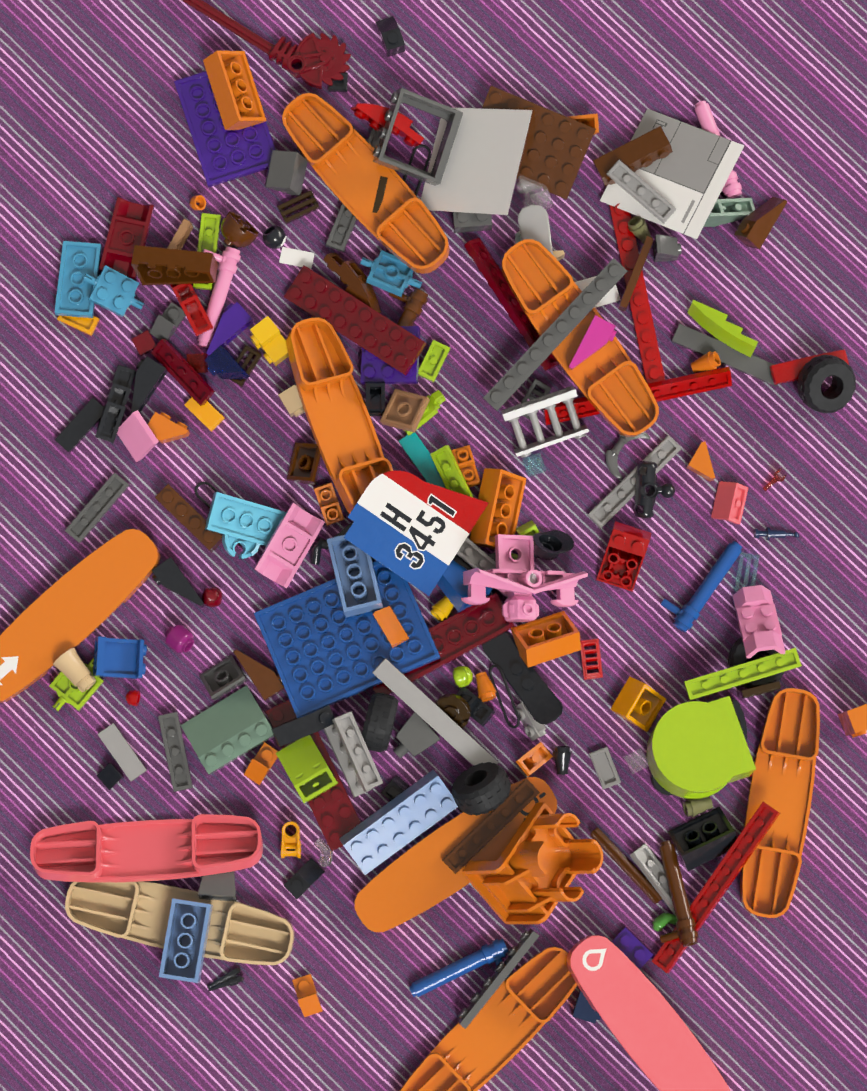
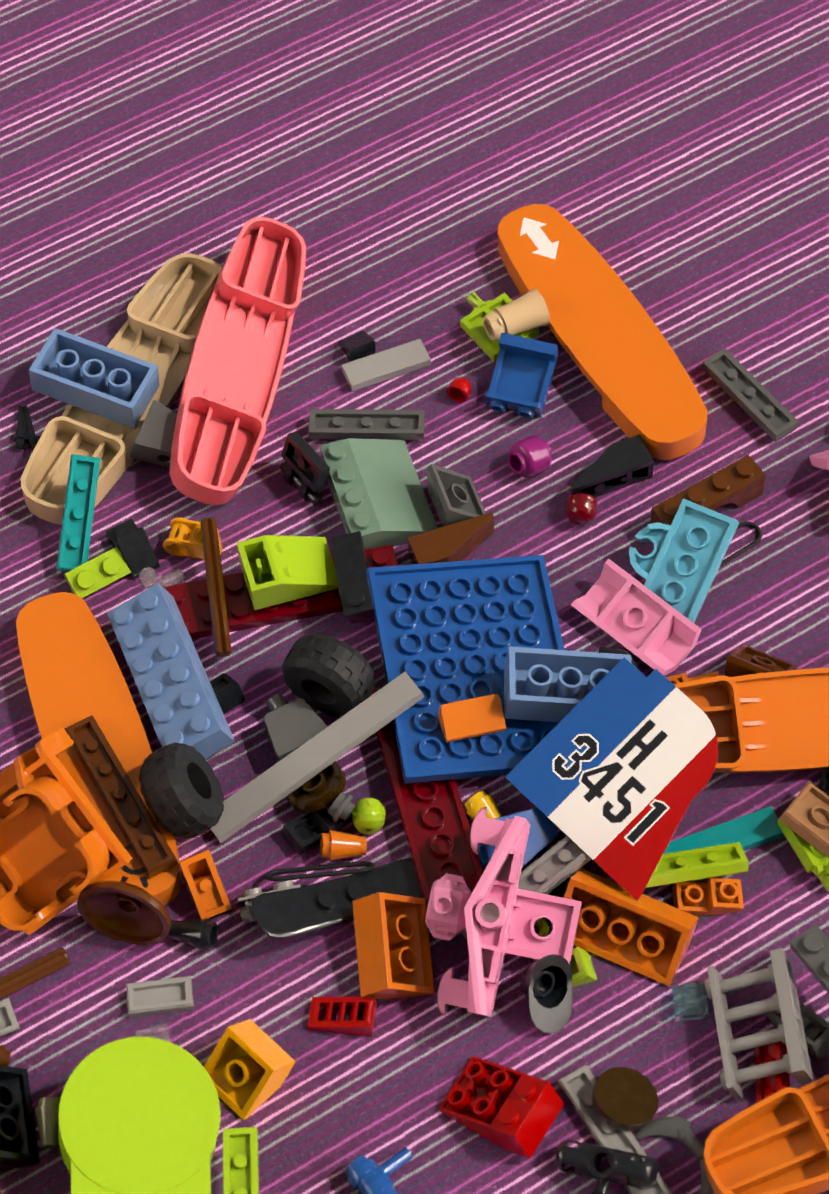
camera: 105 degrees right, 25 degrees down
orange slope [244,742,278,785] -> none
light grey fence [324,712,383,797] -> none
none -> teal tile [56,454,101,572]
none -> lime plate [64,547,131,598]
none -> reddish brown dish [77,881,171,946]
none -> reddish brown axle [200,517,232,657]
none -> black plate [280,432,330,506]
none -> dark grey plate [327,792,356,822]
none -> dark brown tile [591,1067,659,1132]

